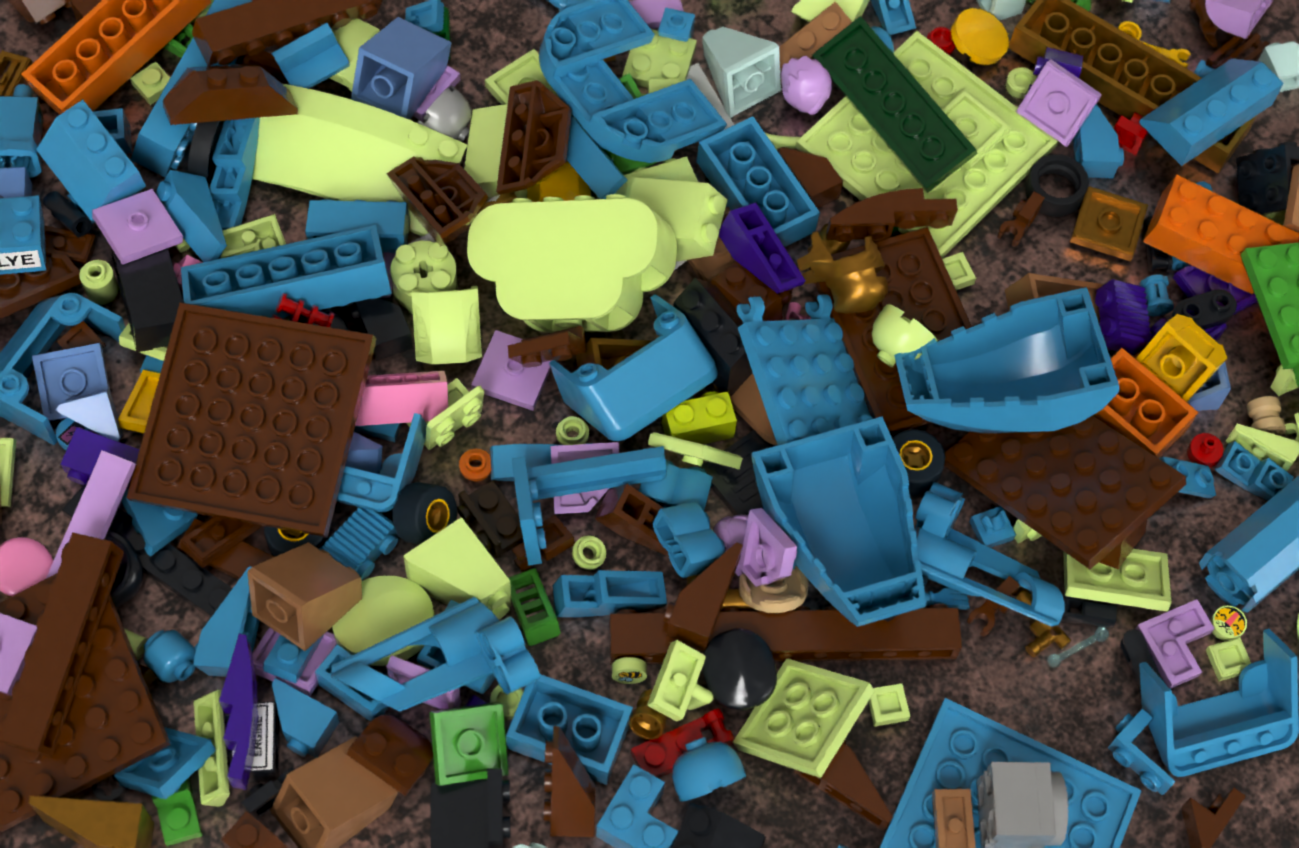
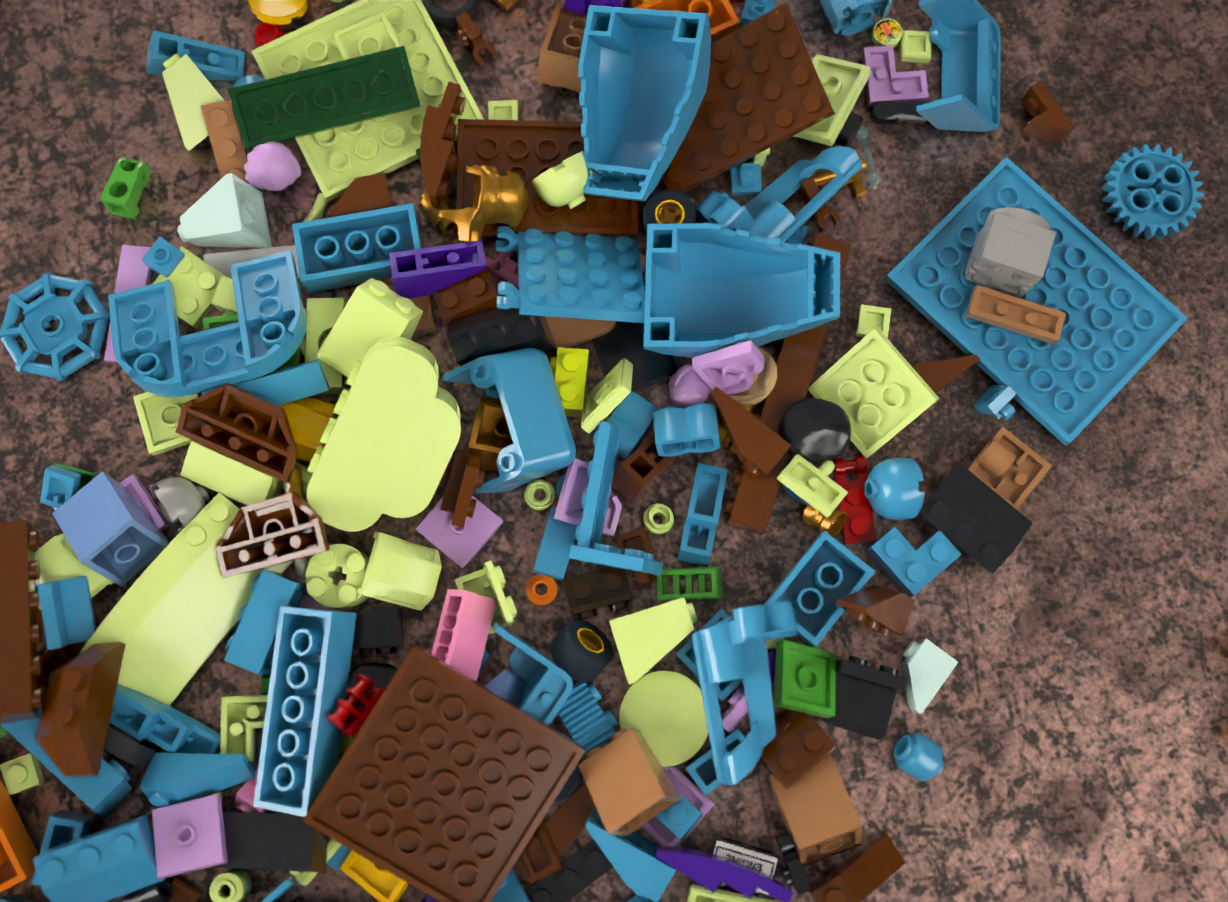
camera: 65 degrees left, 15 degrees up
dark azure slope [272,678,340,758] -> none
yellowish green tile [612,657,647,684] -> none
dark azure bracket [1108,708,1175,795] -> none

